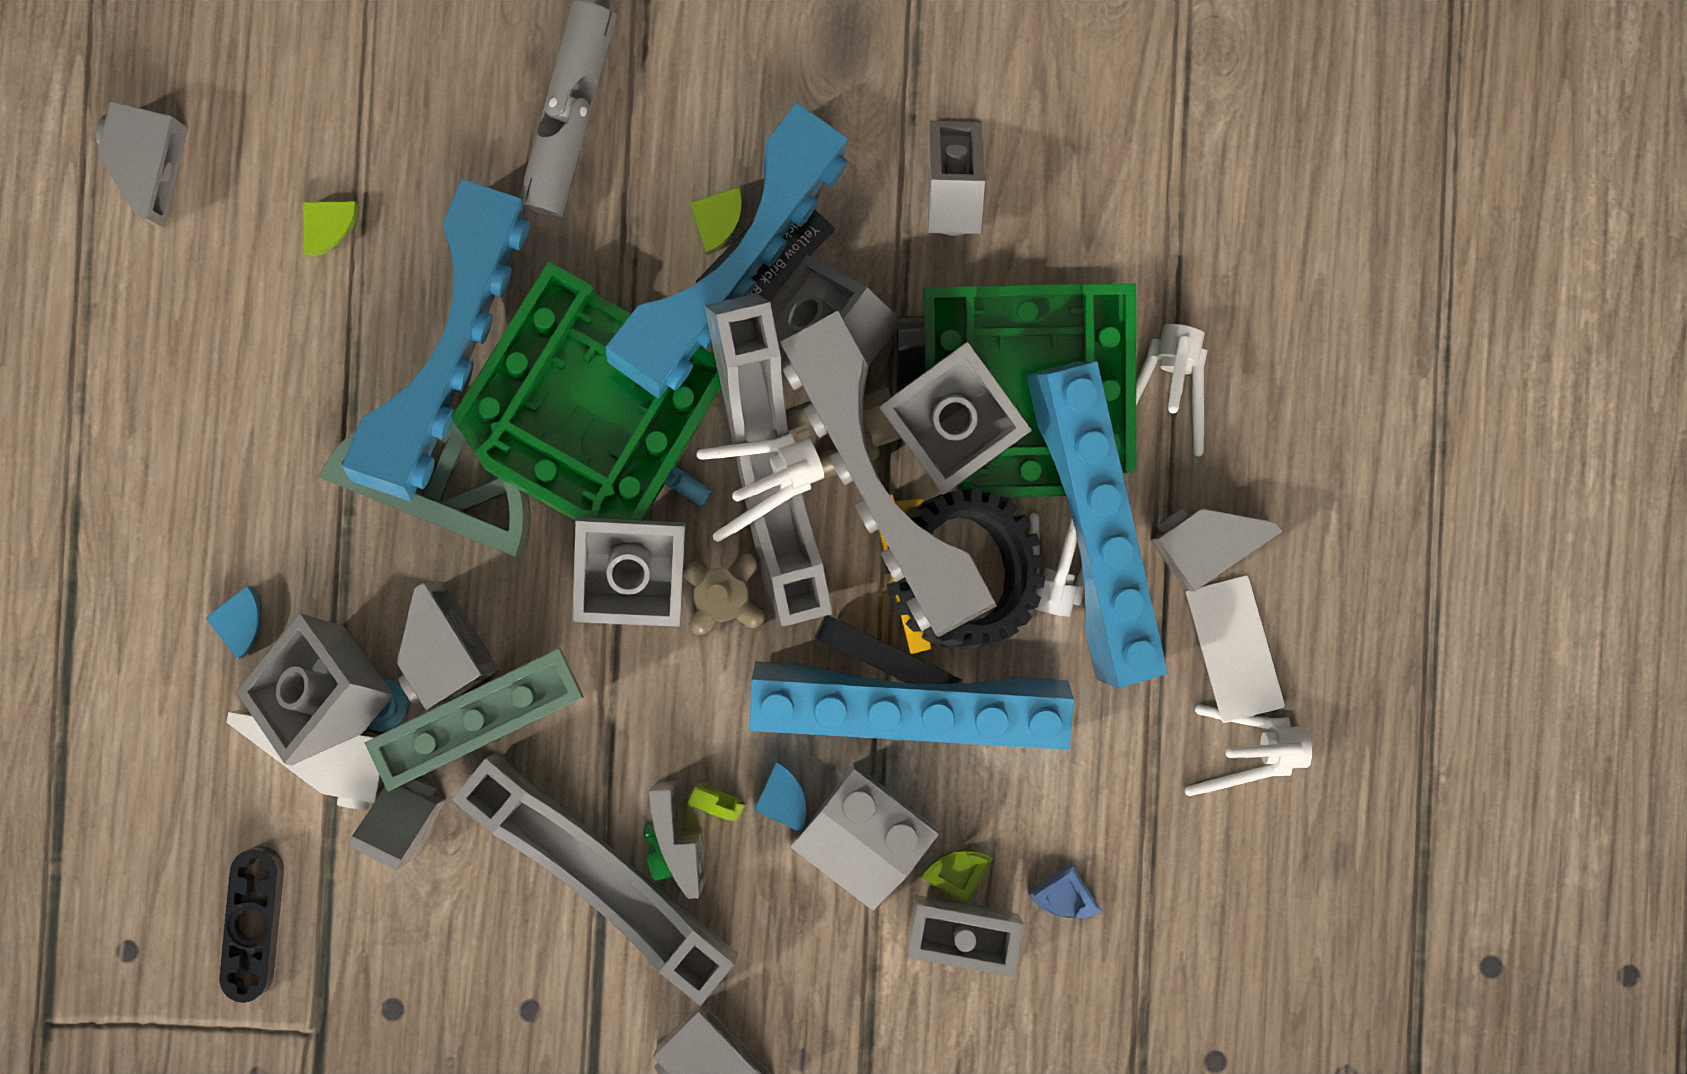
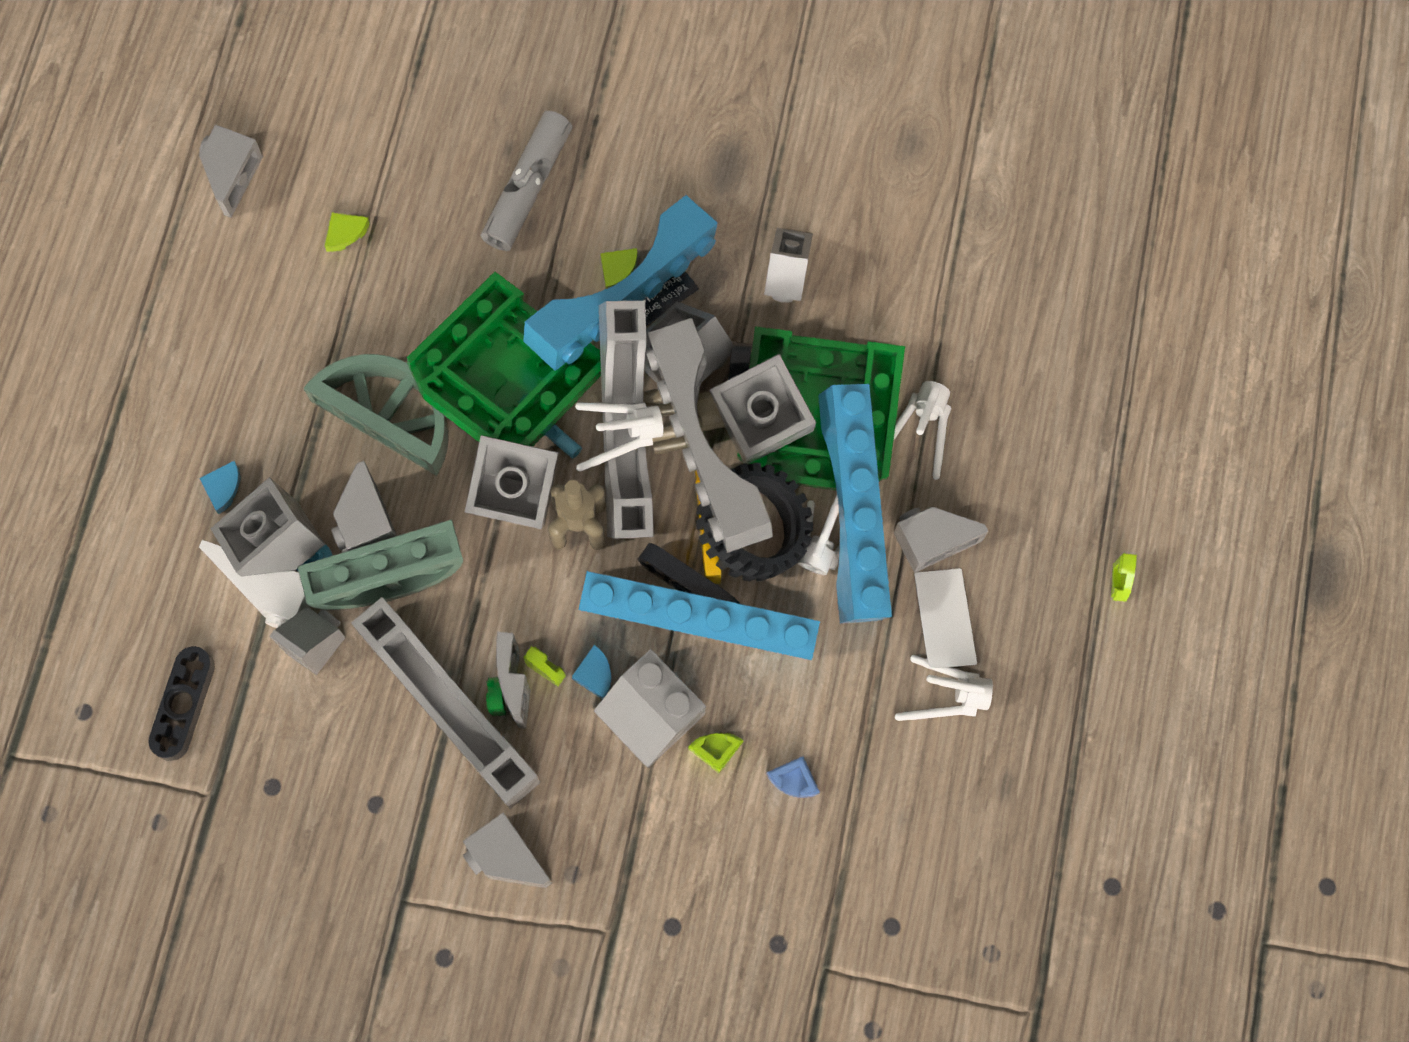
camera: 10 degrees right, 15 degrees down
dark azure arch [342,179,530,502] -> none
light grey brick [906,895,1023,977] -> none
none -> lime tile [1111,553,1137,602]

